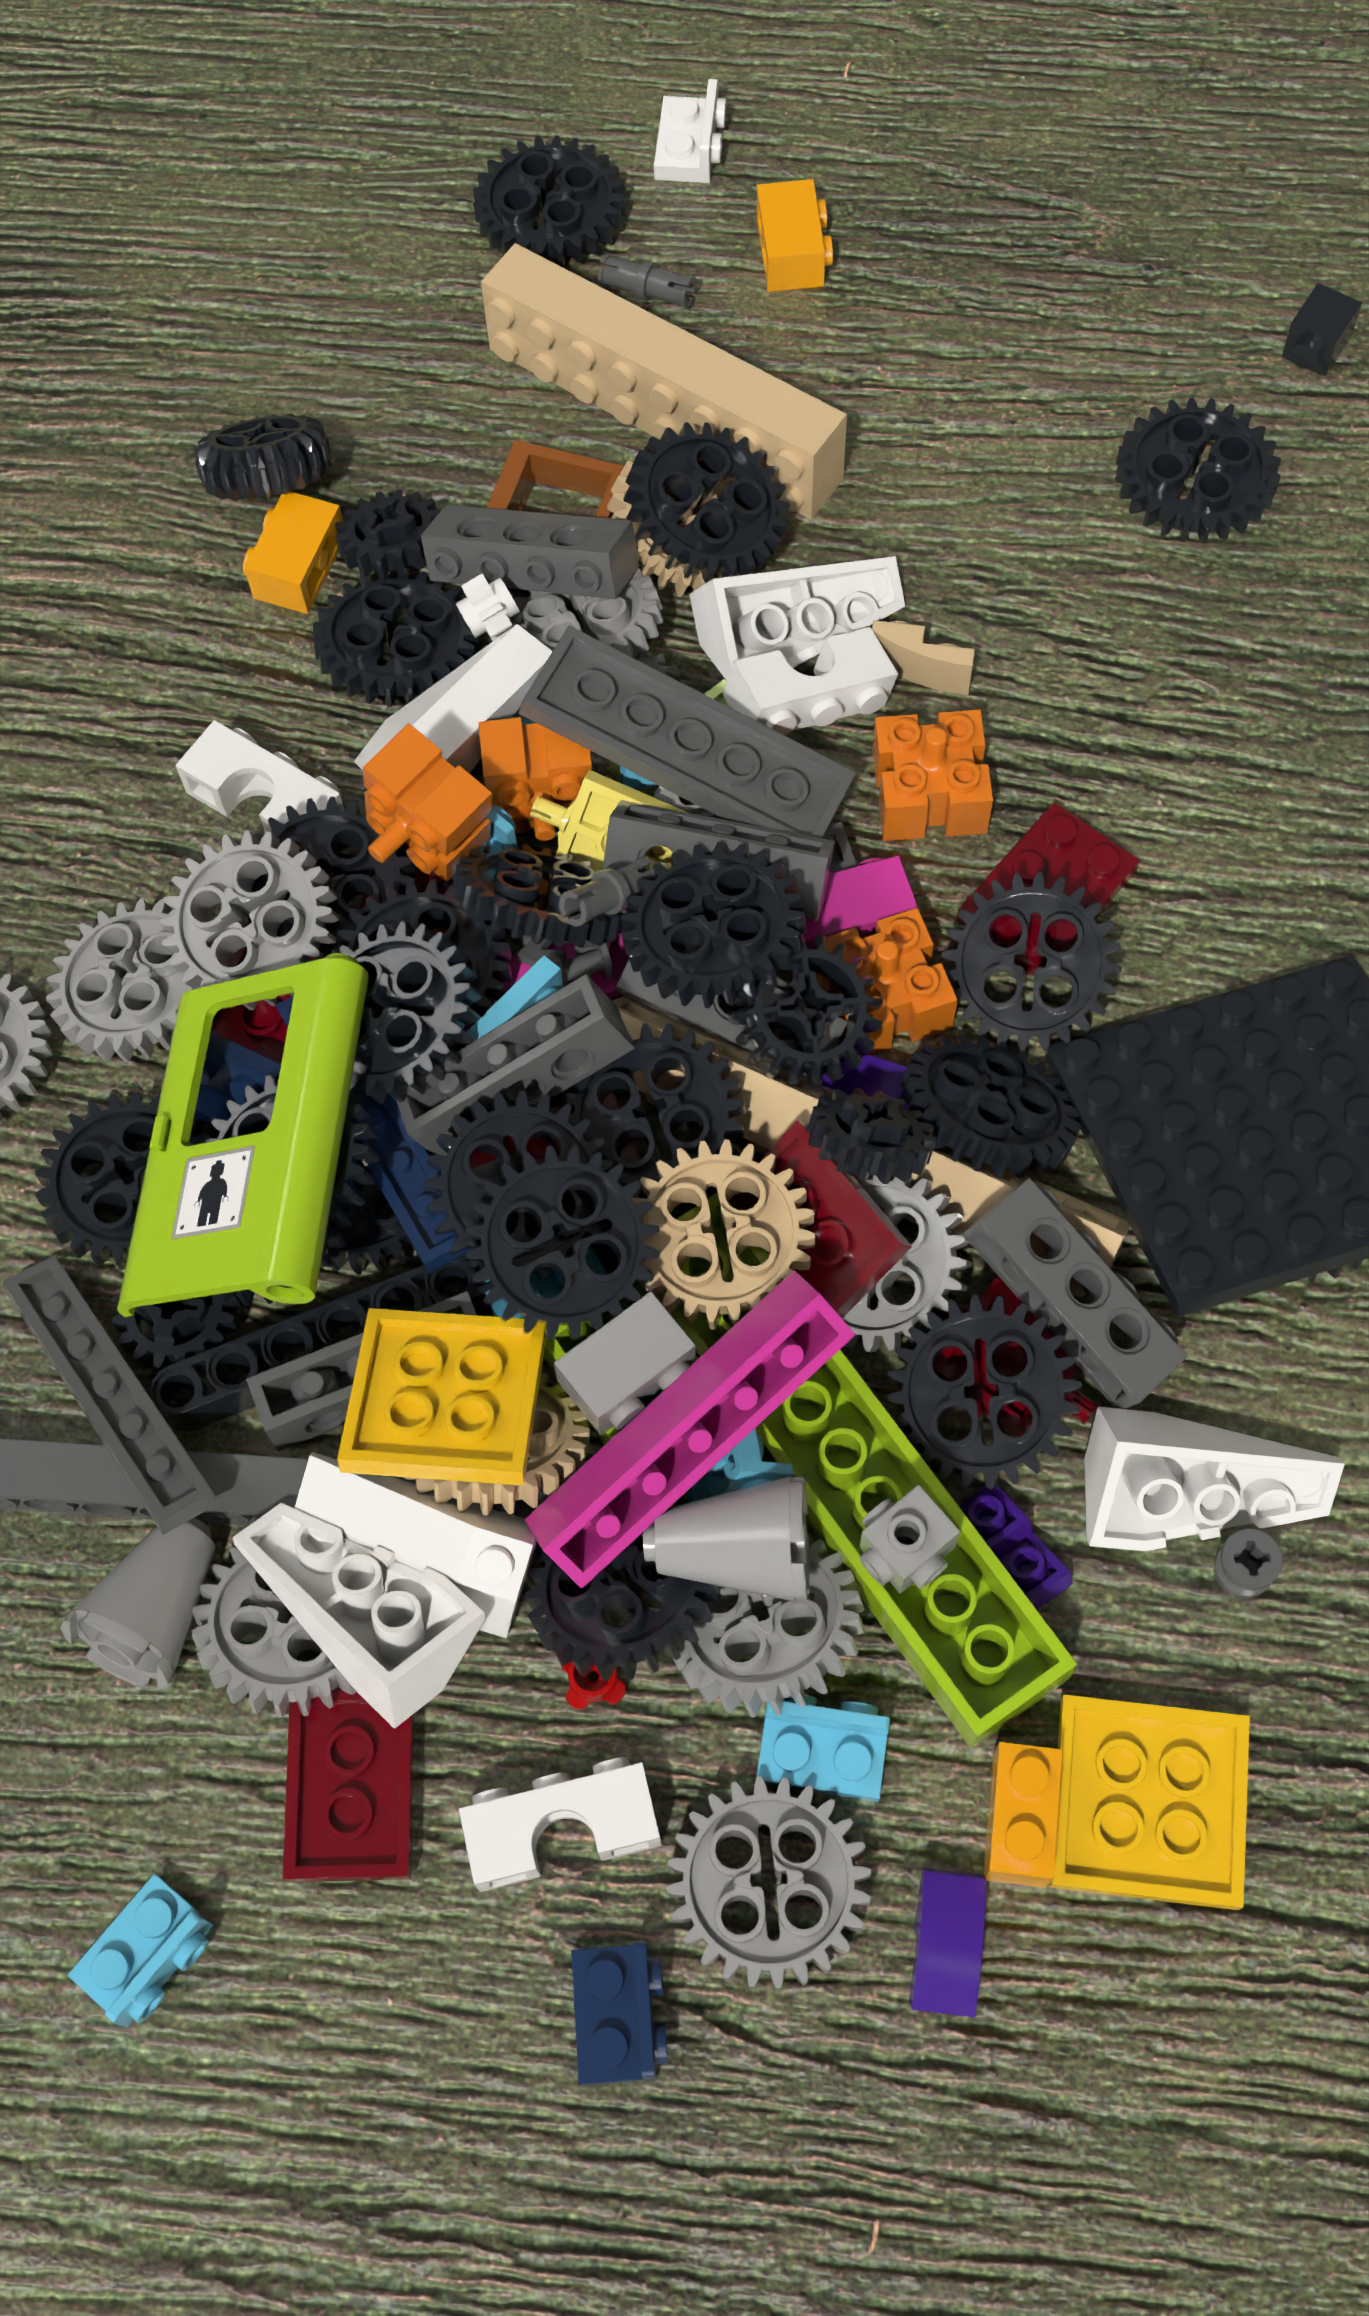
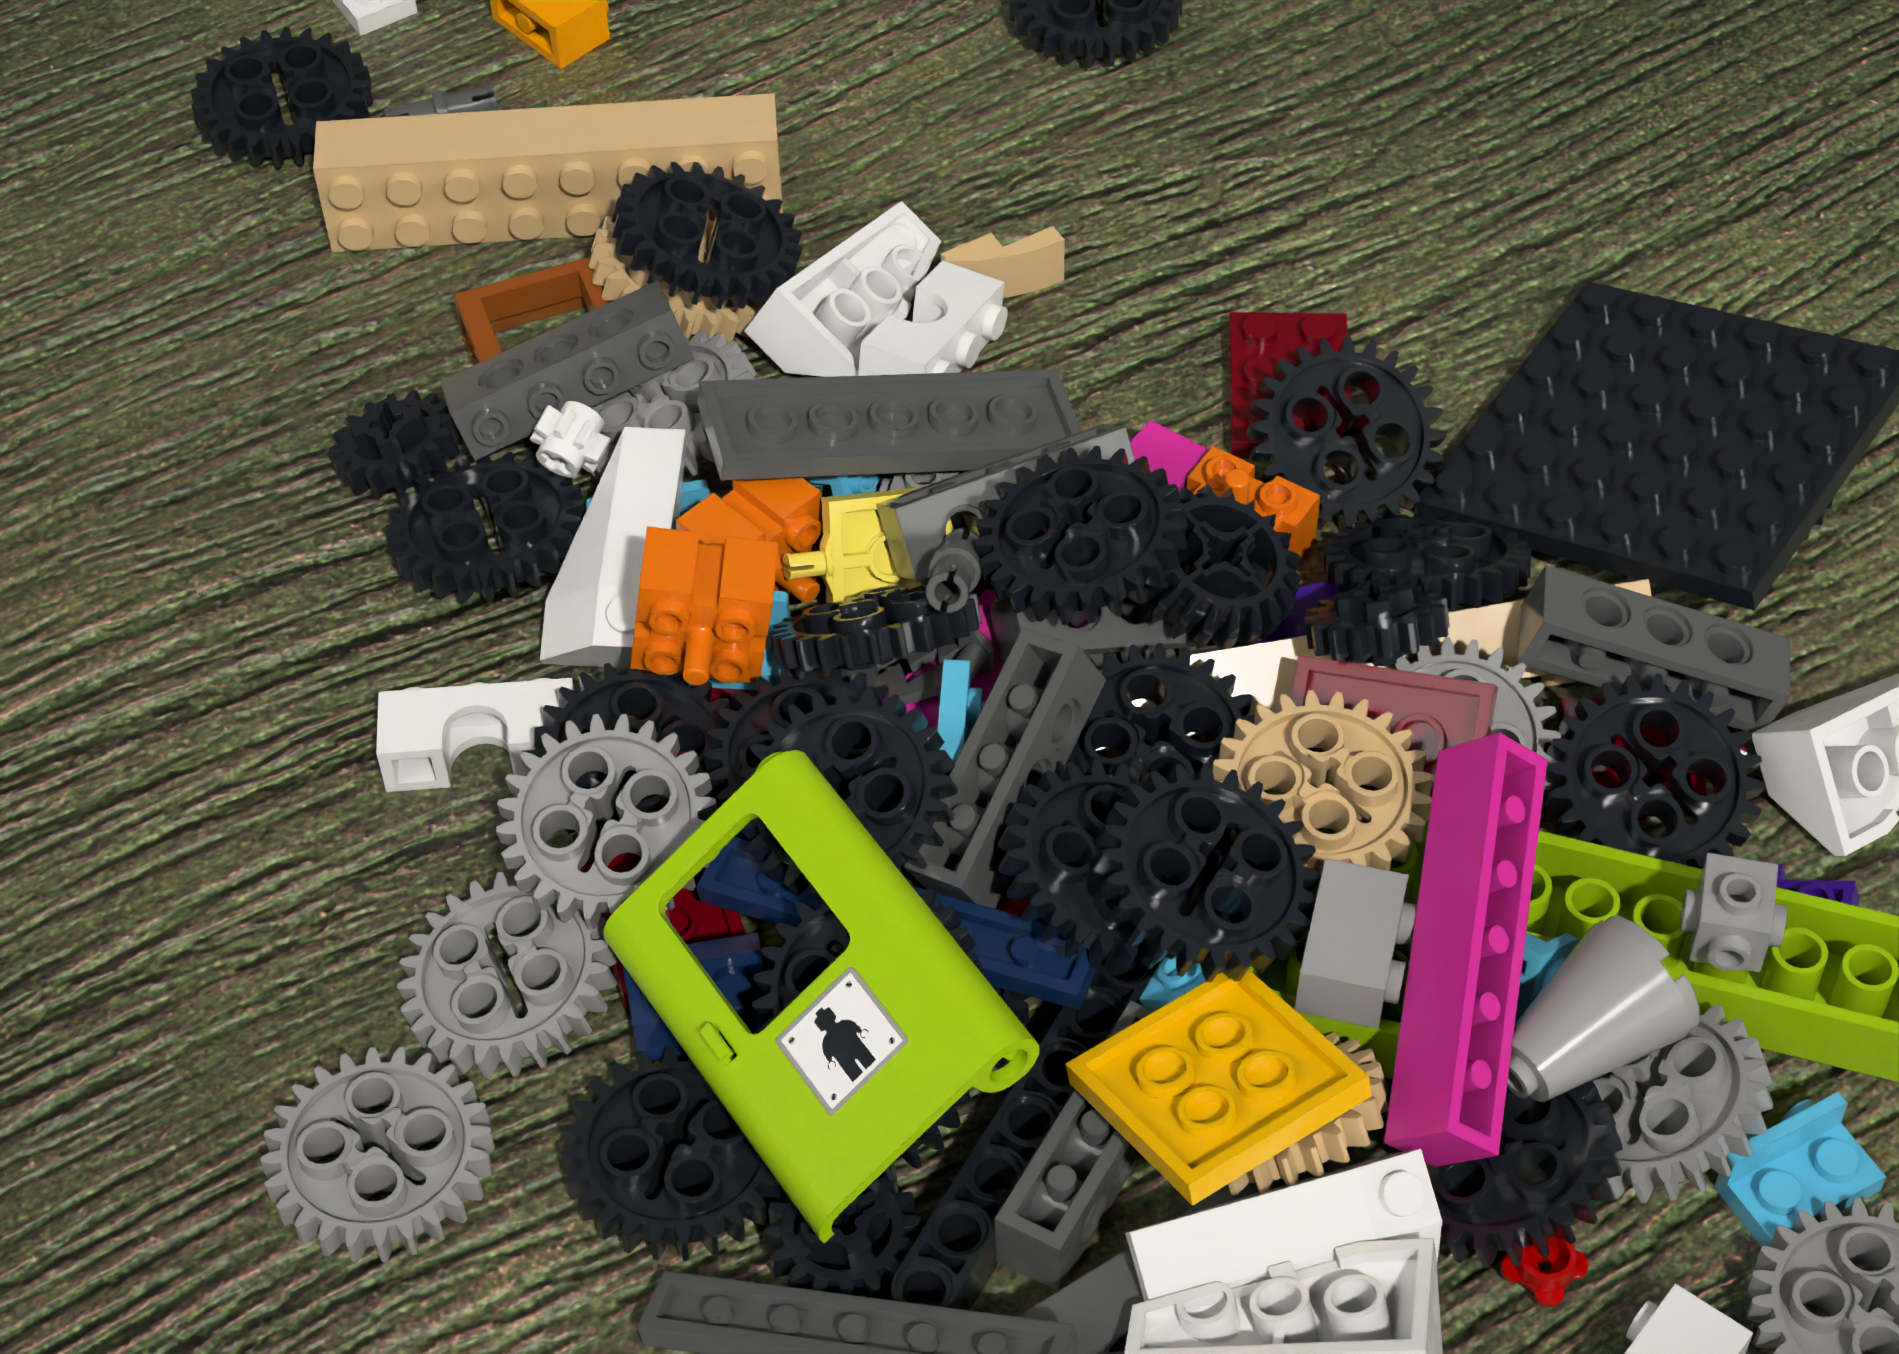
camera: 40 degrees left, 15 degrees down
black gear [194,413,331,501] -> none
light orange brick [243,491,343,615] -> none
orange brick [872,709,993,841] -> none

